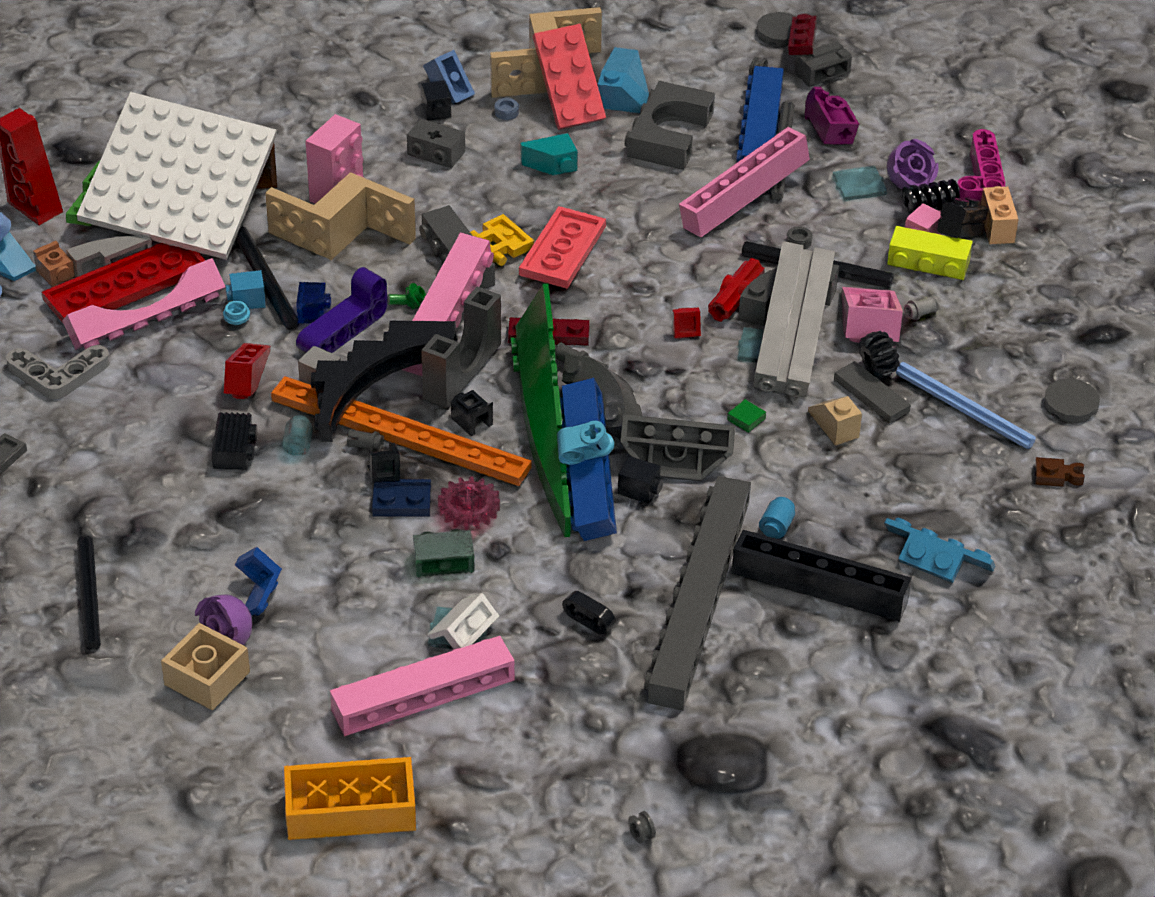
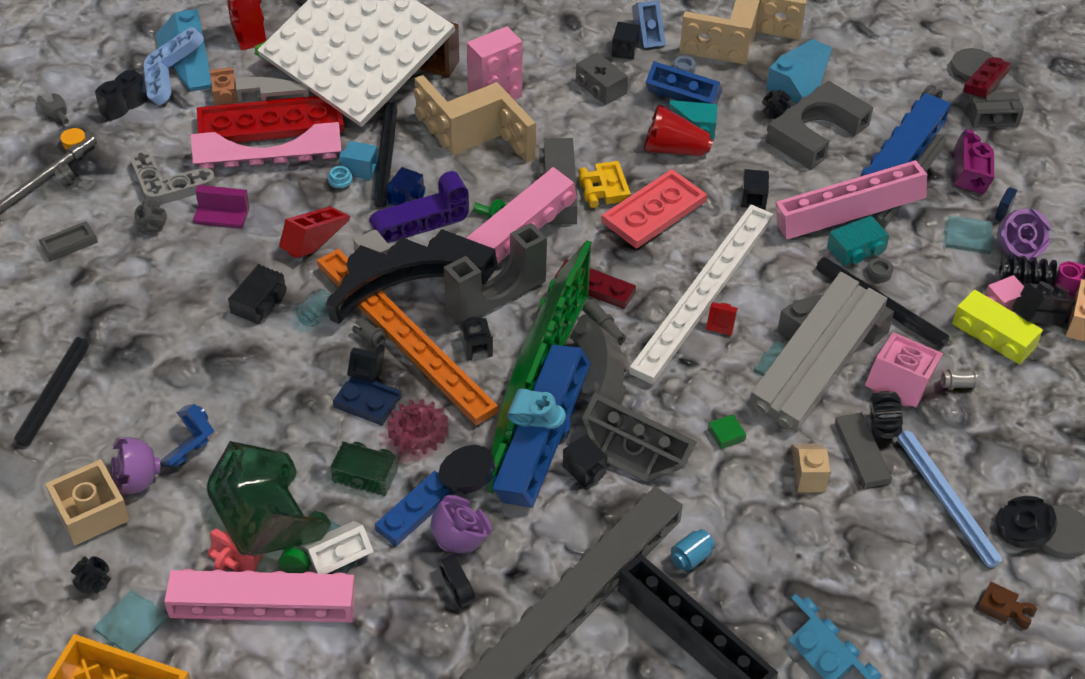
camera: 25 degrees right, 5 degrees up
coral plate [532,24,606,130] -> none
red piece [708,258,765,322] -> none
none -> black gear [70,556,111,594]
none -> clear light blue piece [93,590,169,654]
none -> dark grey gear [134,200,167,232]
none -> magenta panel [193,185,250,229]
none -> clear green windscreen [207,441,332,557]
none -> coral hips [208,528,264,572]
none -> green tile [278,548,310,573]
none -> blue plate [375,471,456,547]
none -> medium lavender cylinder [431,495,492,554]
none -> black tile [438,445,496,494]
none -> white plate [629,205,773,385]
none -> red cone [644,105,713,157]
none -> blue brick [645,61,722,104]
none -> black brick [741,169,769,209]
none -> black gear [762,90,791,119]
none -> teal brick [827,215,889,266]
none -> dark blue tile [995,187,1018,222]
none -> black tile [996,496,1058,549]

